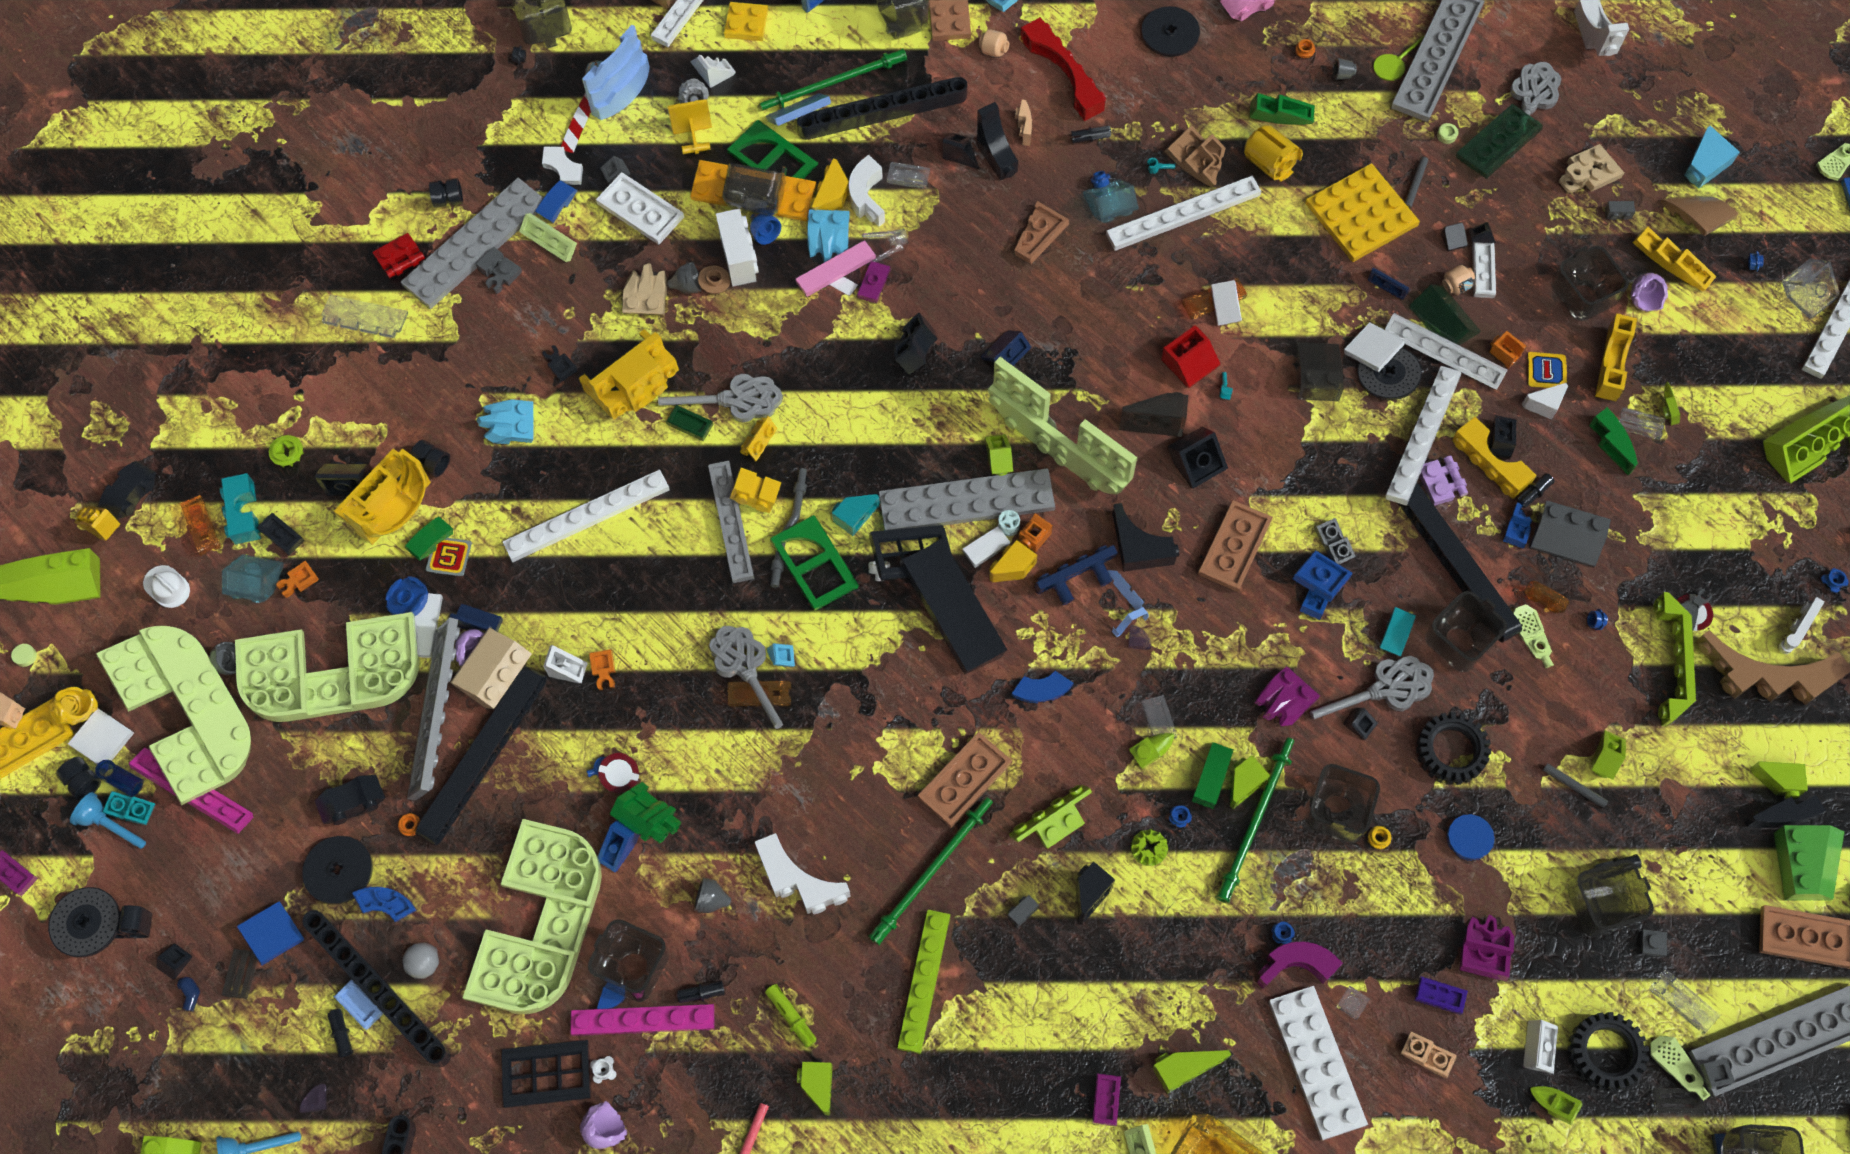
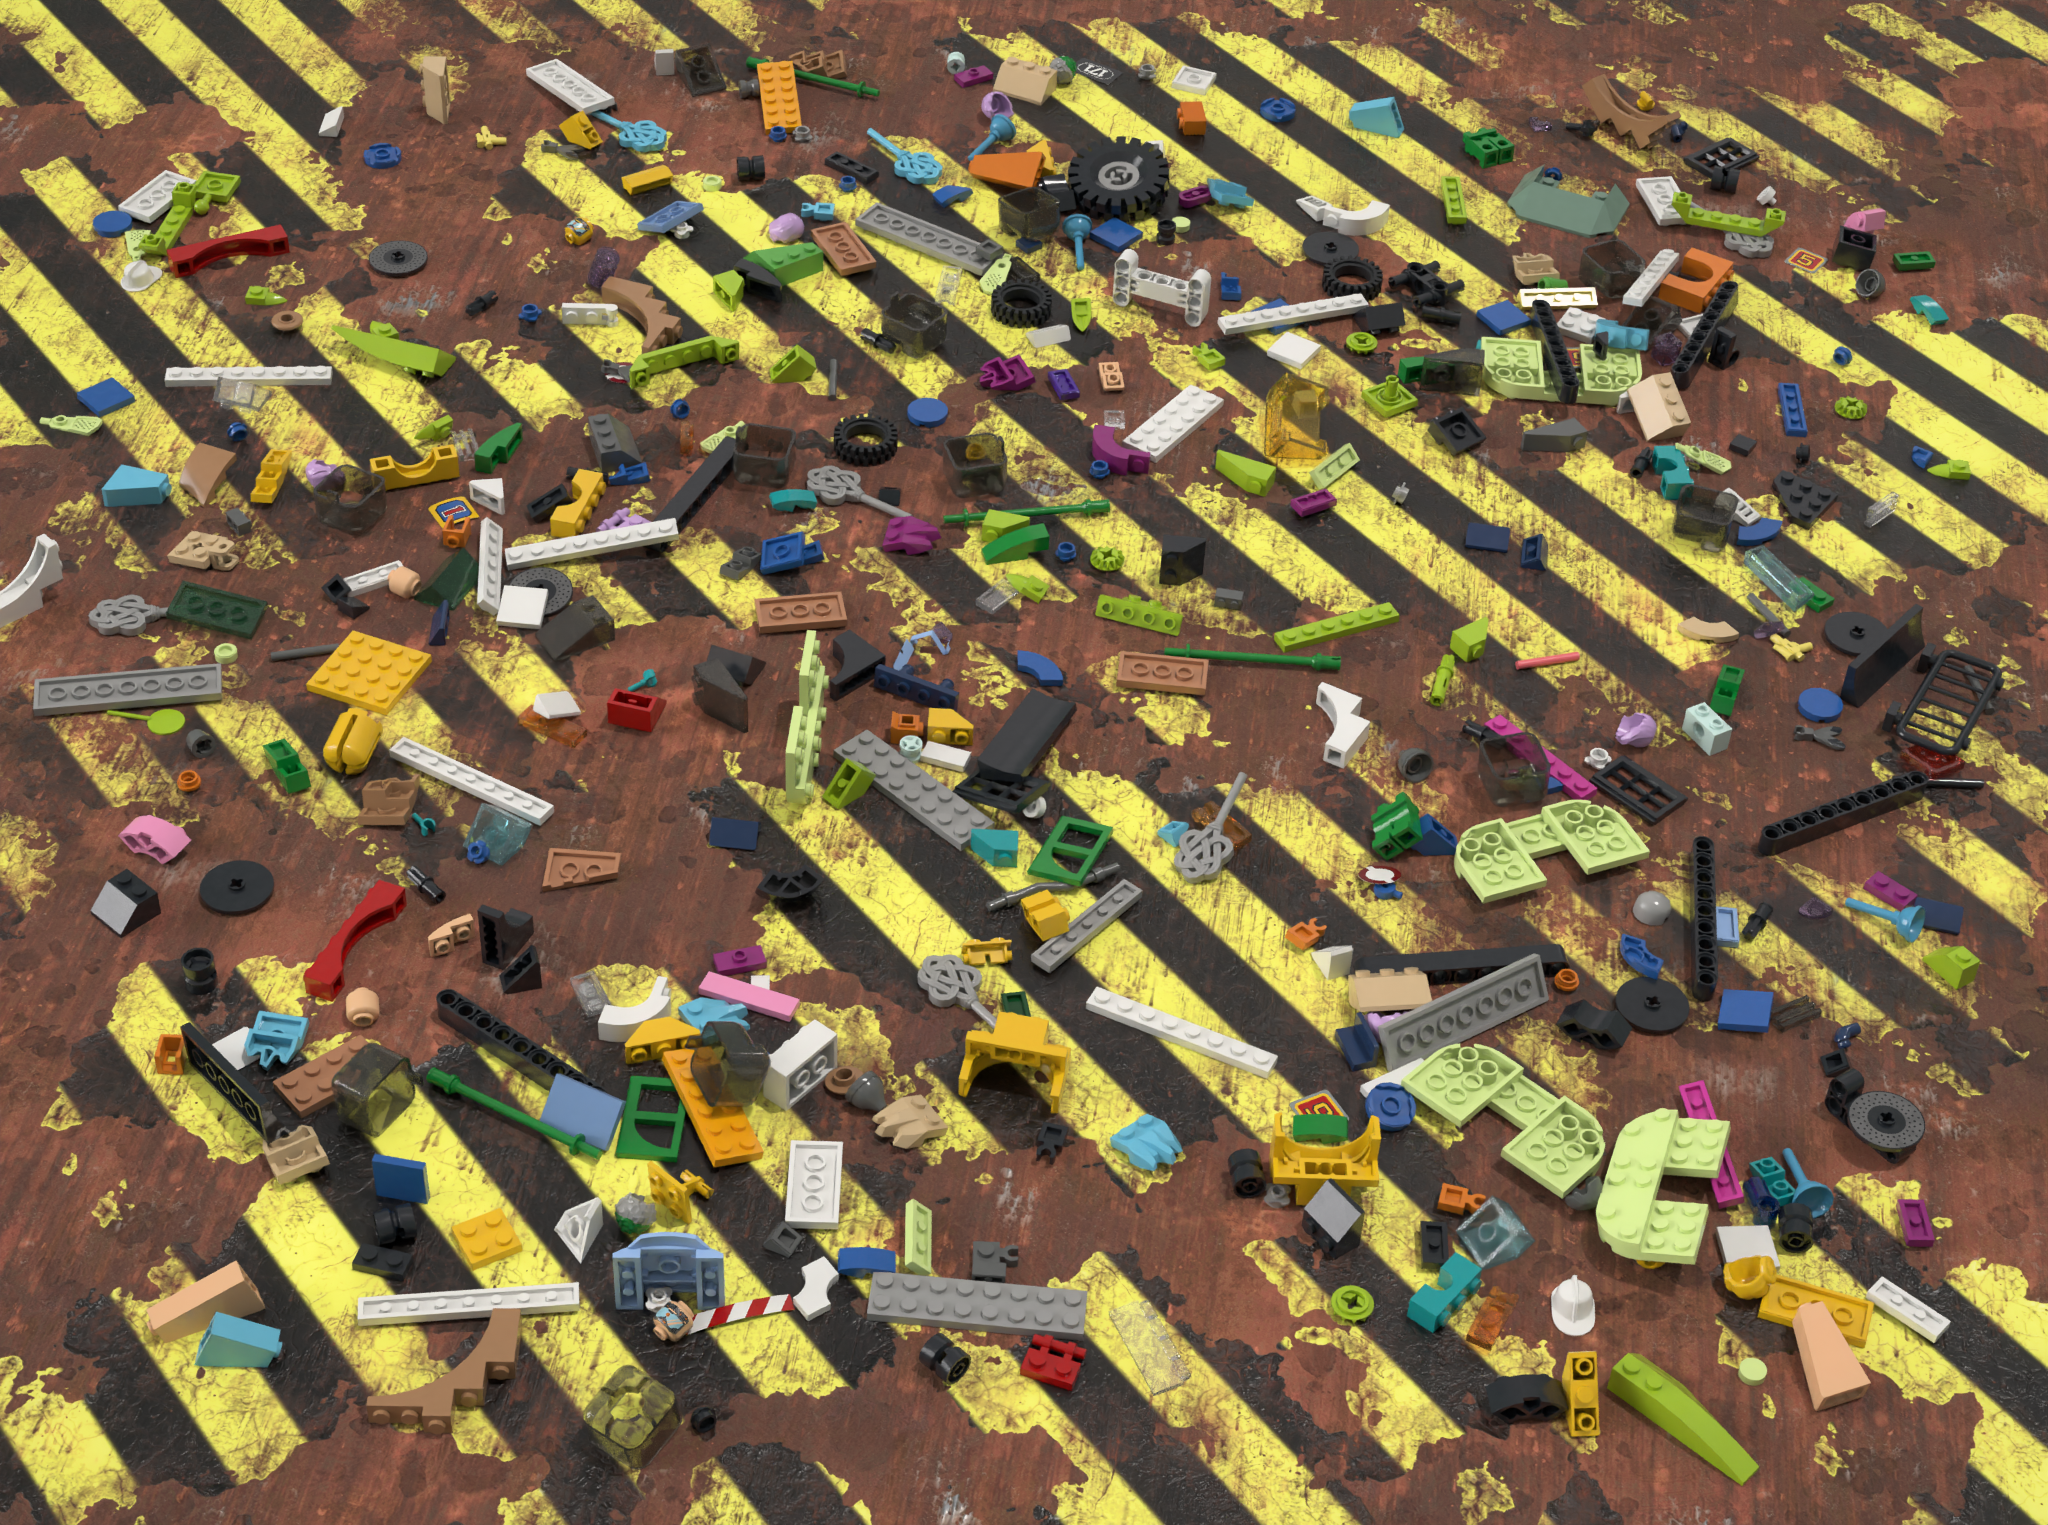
camera: 130 degrees left, 25 degrees down
clear plant [862,228,908,262] -> none

